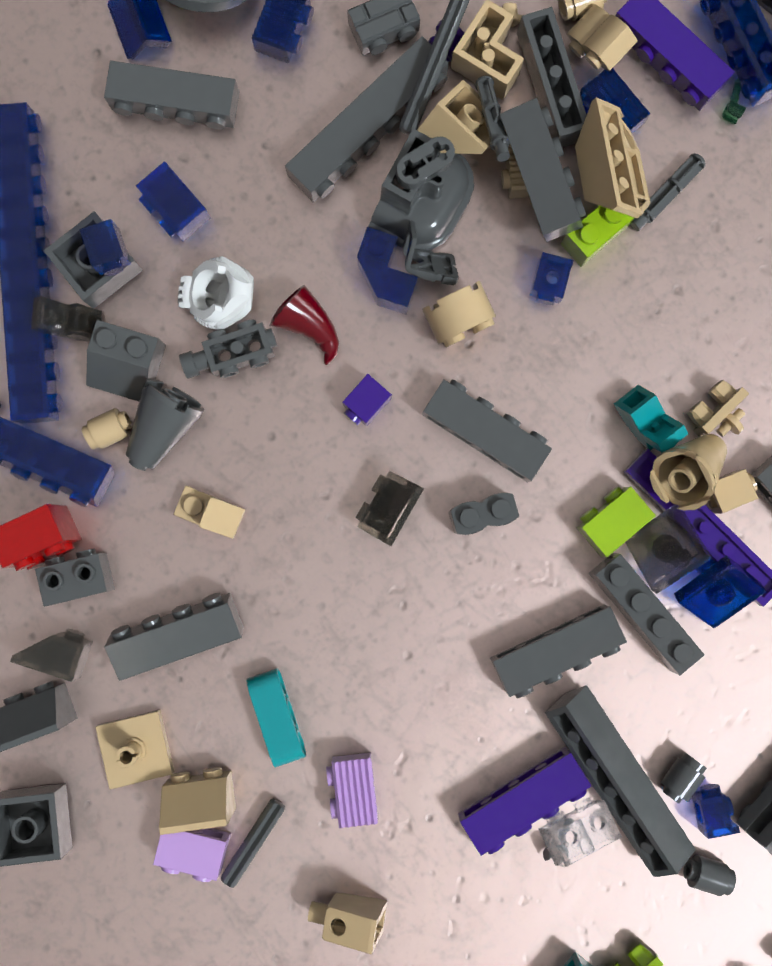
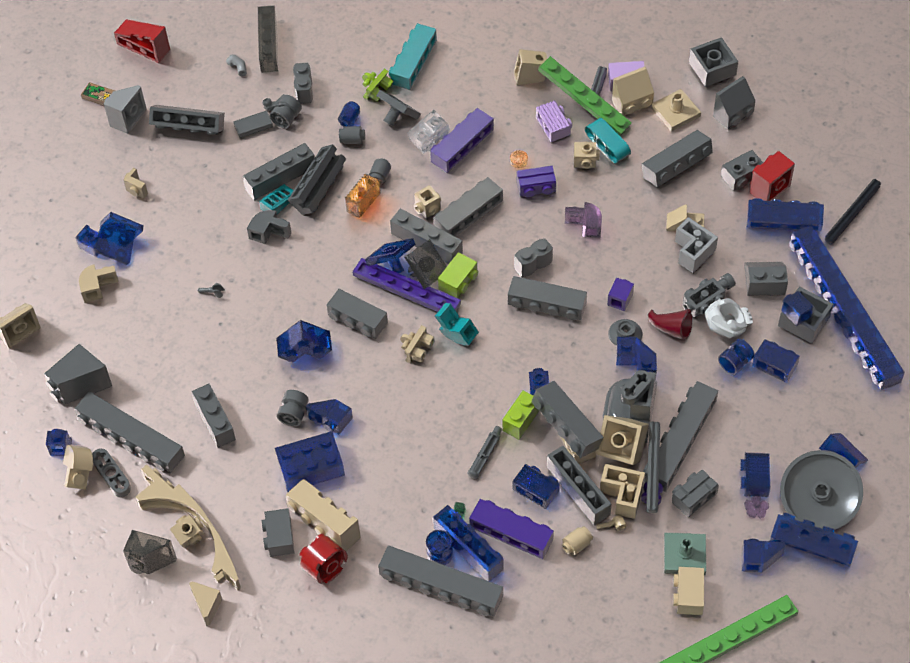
camera: 165 degrees right, 30 degrees down
clear smoke slope [10,629,93,682] -> none
clear smoke slope [31,296,102,341] -> none
tan brick [82,408,133,450] -> none
dark grey brick [104,60,240,130] -> none
dark grey cone [126,378,204,471] -> none
clear smoke slope [356,471,424,546] -> none
dark grey piece [403,220,459,285] -> none
tan brick [422,281,496,347] -> none
dark grey piece [475,76,510,162] -> none
dark grey brick [545,685,696,877] -> none
tan brick [566,4,638,71] -> none
tan wedge [575,97,650,218] -> none
tan cone [650,434,727,511] -> none
clear blue brick [692,784,740,839] -> none
tan brick [708,469,759,514] -> none
none -> clear blue brick [338,101,360,127]
none -> clear orange brick [345,174,381,218]
none -> dark grey tile [377,90,421,126]
none -> tan brick [414,185,441,218]
none -> clear orange tile [510,150,528,168]
none -> dark purple brick [516,165,556,197]
none -> bright green plate [538,56,632,136]
none -> clear purple brick [565,202,602,238]
none -> tan brick [574,142,600,168]
none -> dark grey piece [608,319,643,348]
none -> light grey brick [675,217,718,273]
none -> clear blue wheel [718,339,755,375]

